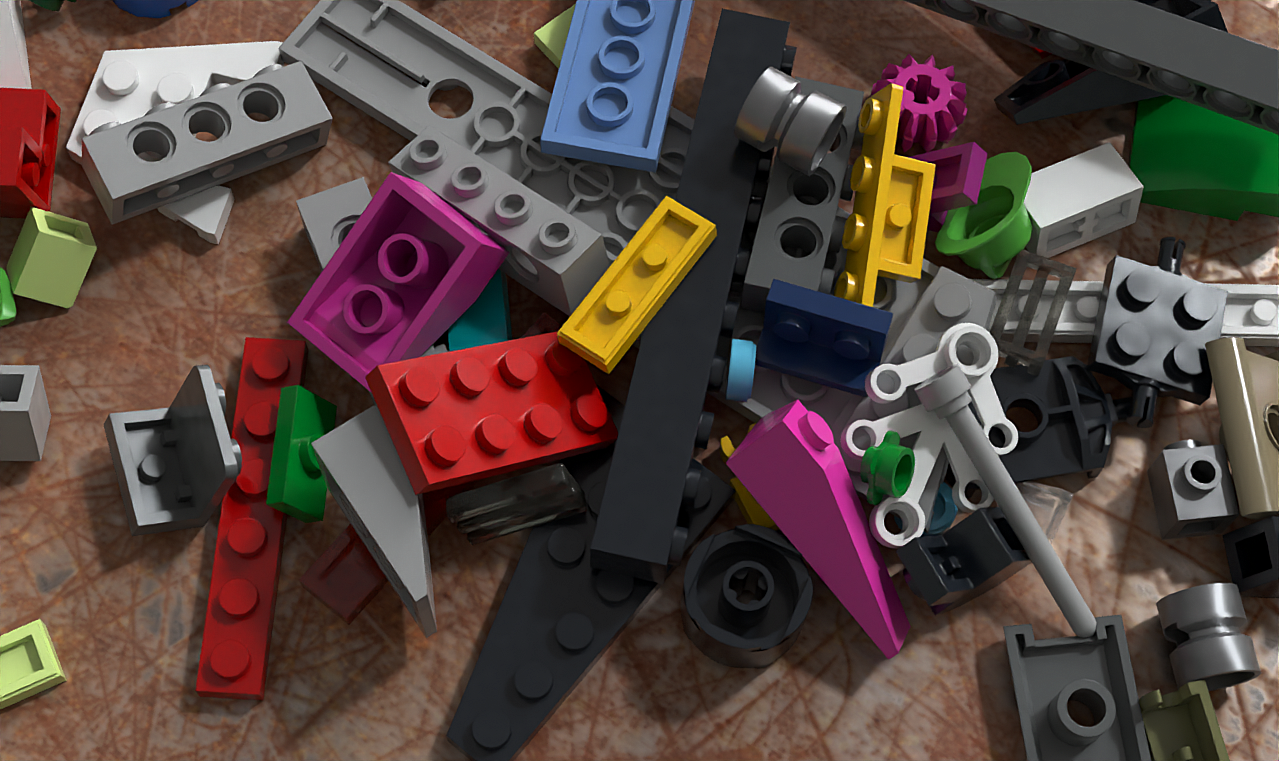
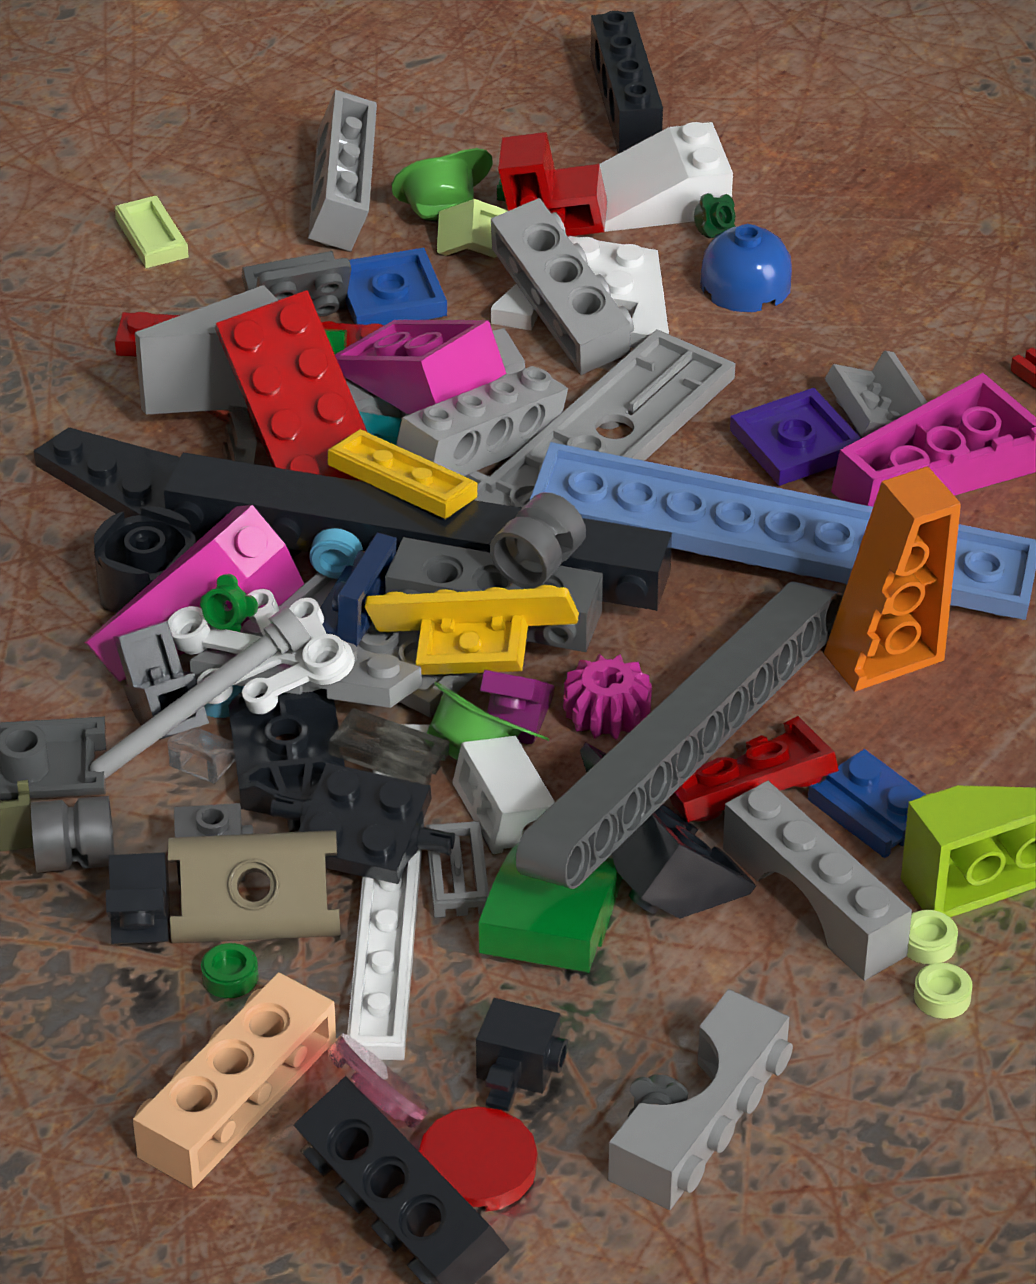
camera: 95 degrees right, 25 degrees down
none -> blue plate [346,248,447,325]
none -> light grey tile [426,821,489,918]

